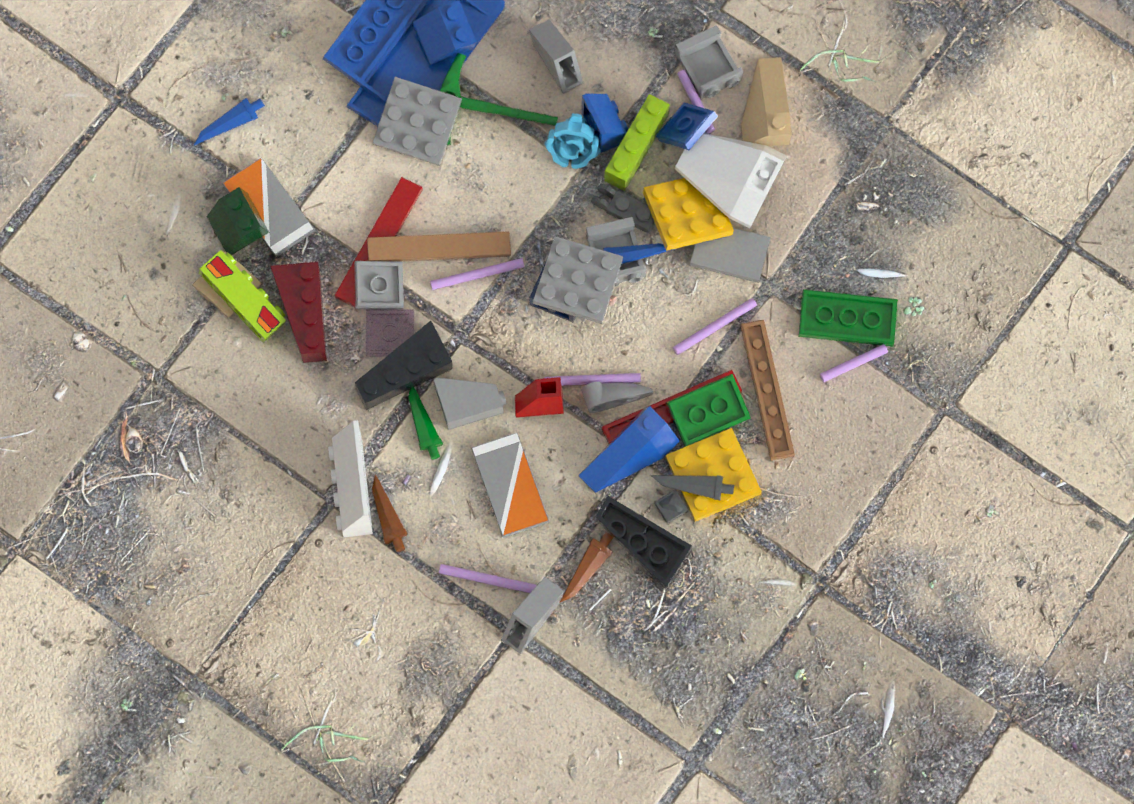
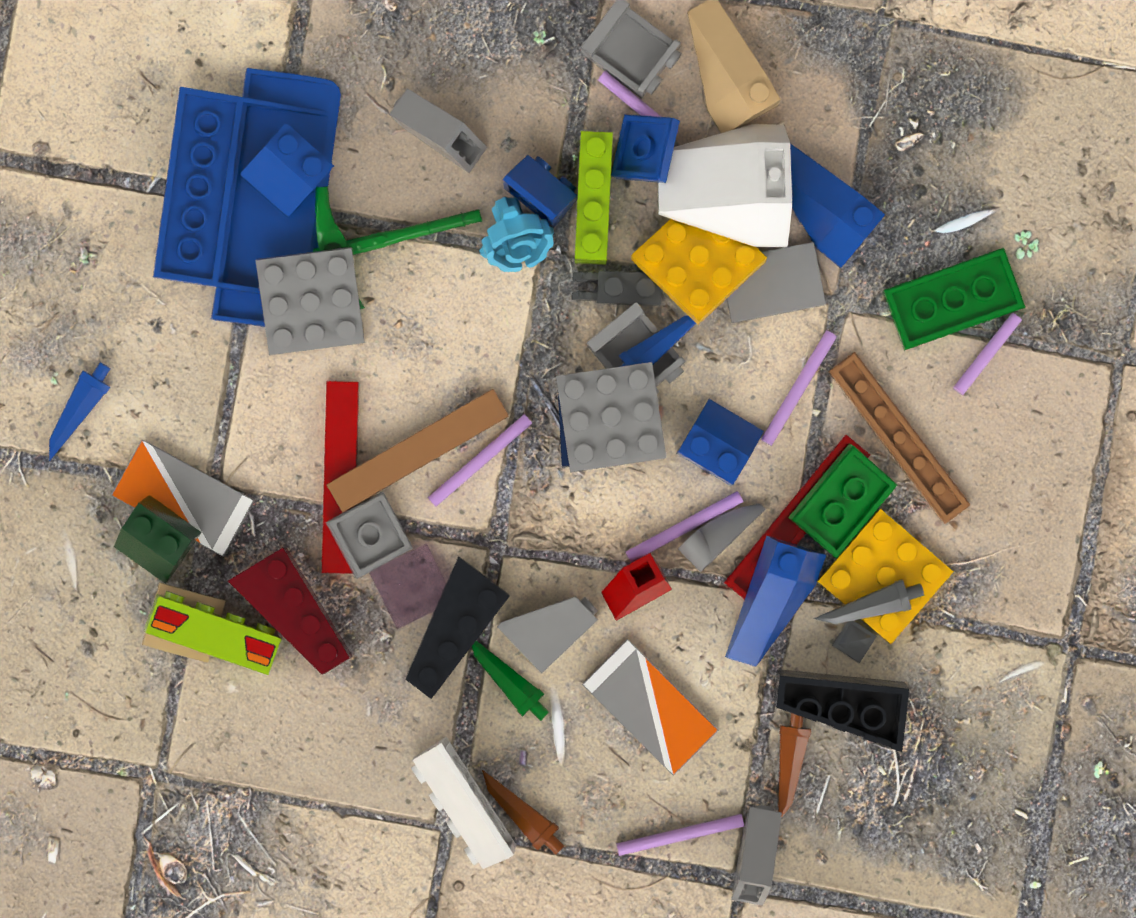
camera: 20 degrees left, 15 degrees up
none -> blue slope [676,399,764,486]
none -> blue wedge [790,143,885,268]

